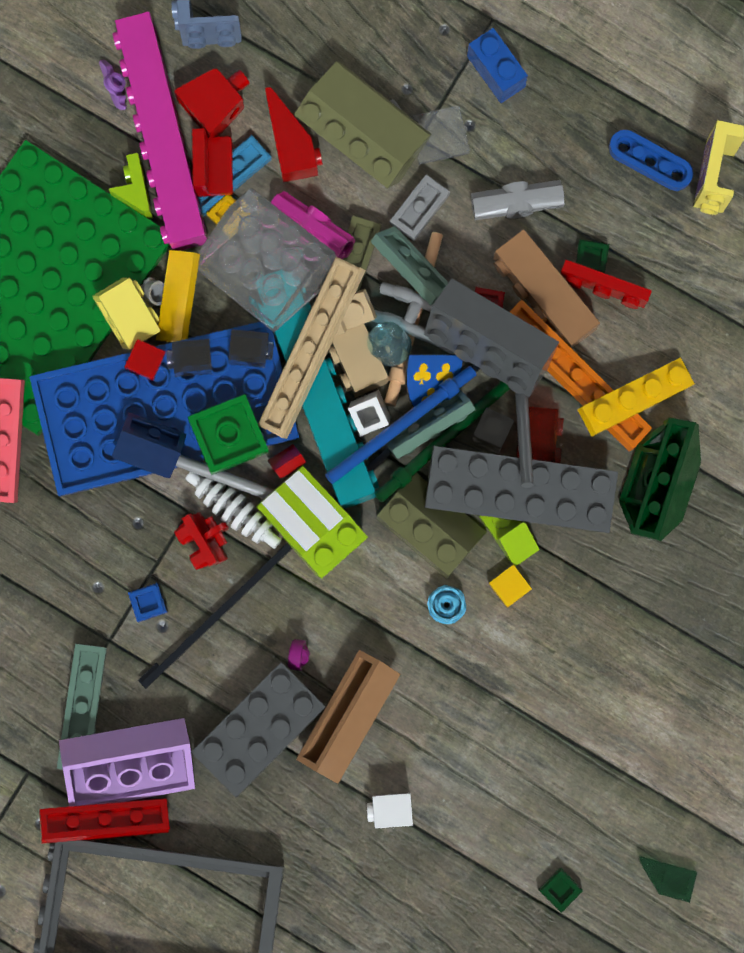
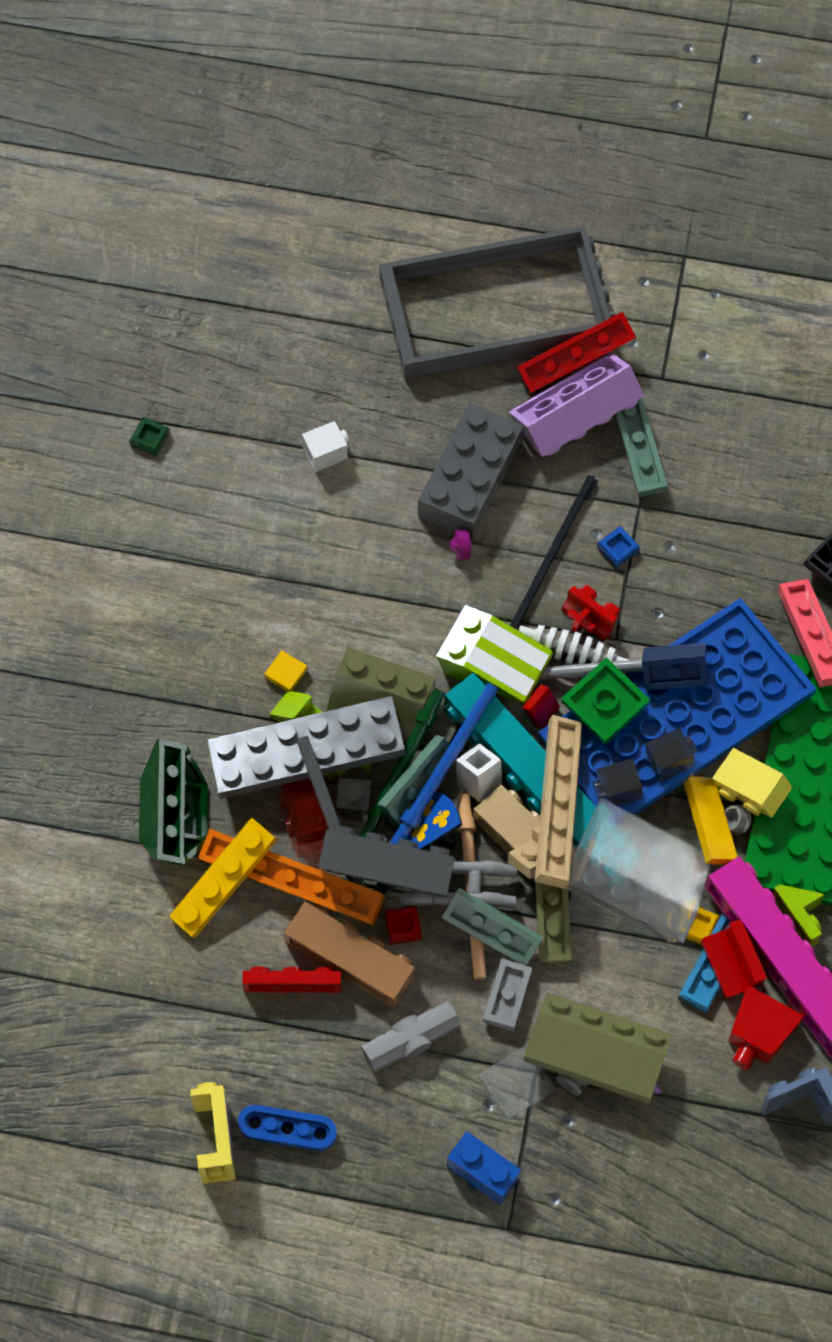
camera: 160 degrees right, 15 degrees down
red tile [125,339,166,381] -> none
red slope [265,87,323,182] -> none
dark pink piece [269,191,356,259] -> none
medium nougat brick [296,650,401,784] -> none
clear light blue head [367,321,412,367] -> none
medium azure plate [427,585,466,624] -> none
dark green tile [575,239,610,273] -> none
clear green tile [638,856,697,903] -> none

